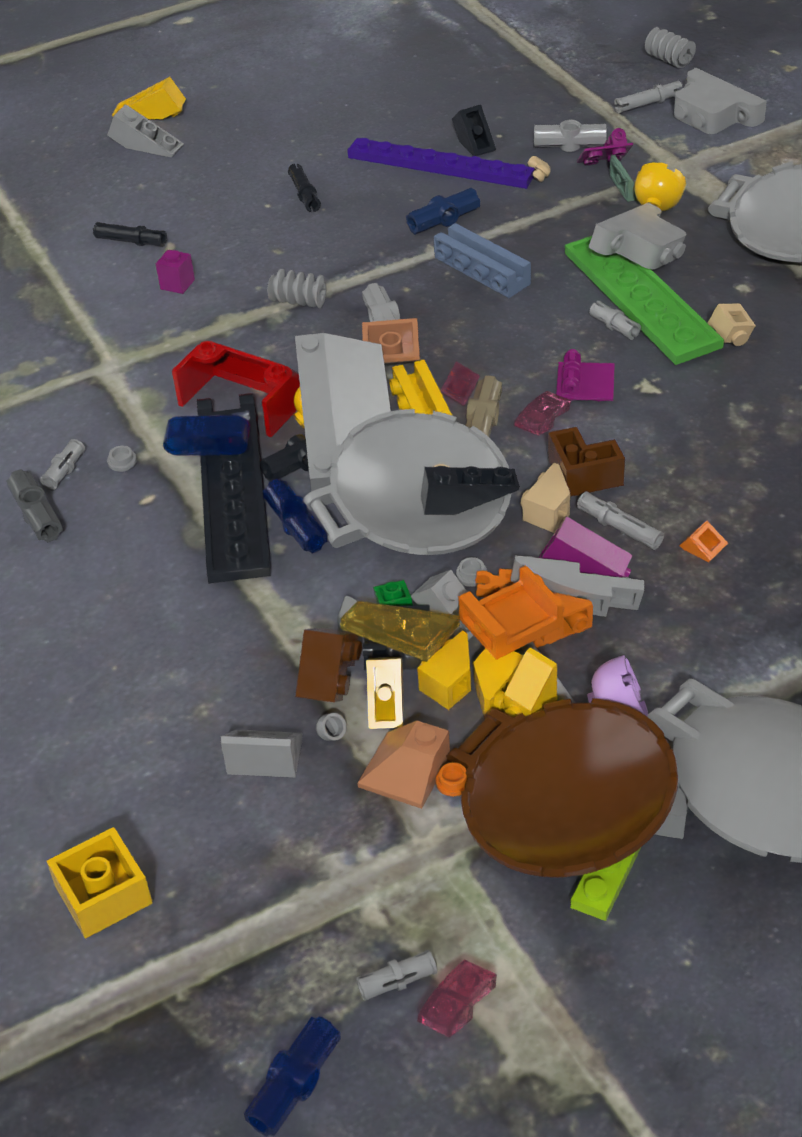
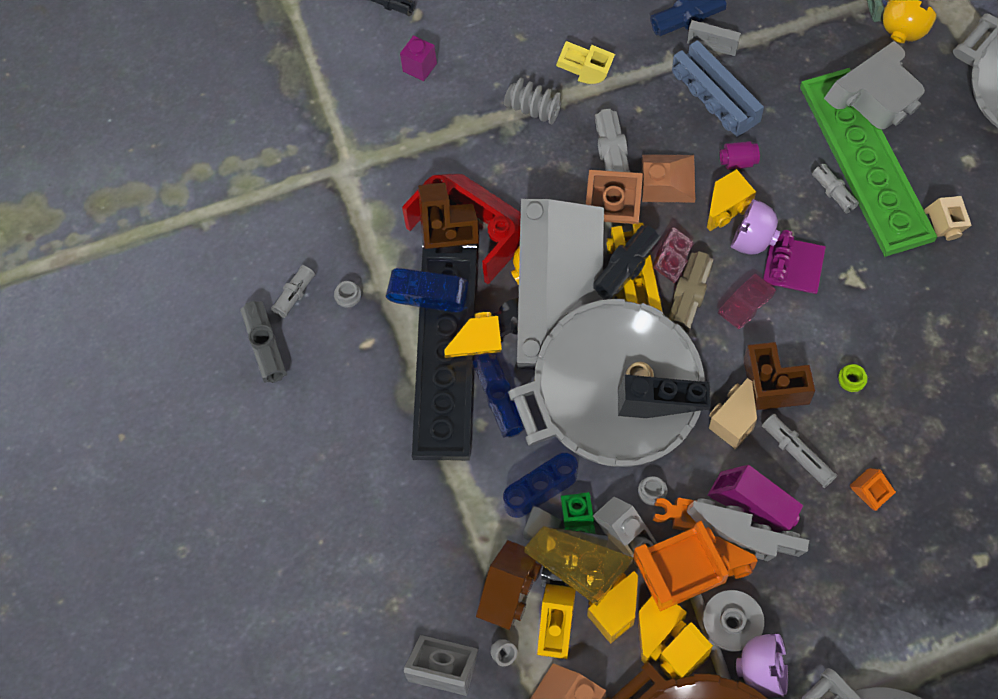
camera: 10 degrees right, 20 degrees up
none -> reddish brown brick [418,183,478,249]
none -> yellow slope [444,312,502,358]
none -> clear blue beam [503,453,578,518]
none -> light yellow brick [556,41,615,84]
none -> black piece [593,225,661,300]
none -> nougat slope [642,155,695,203]
none -> light grey plate [687,20,741,56]
none -> light grey dish [703,590,764,651]
none -> yellow slope [707,169,756,231]
none -> magenta brick [719,141,760,170]
none -> lavender cylinder [731,199,780,255]
none -> lime plate [838,364,867,392]

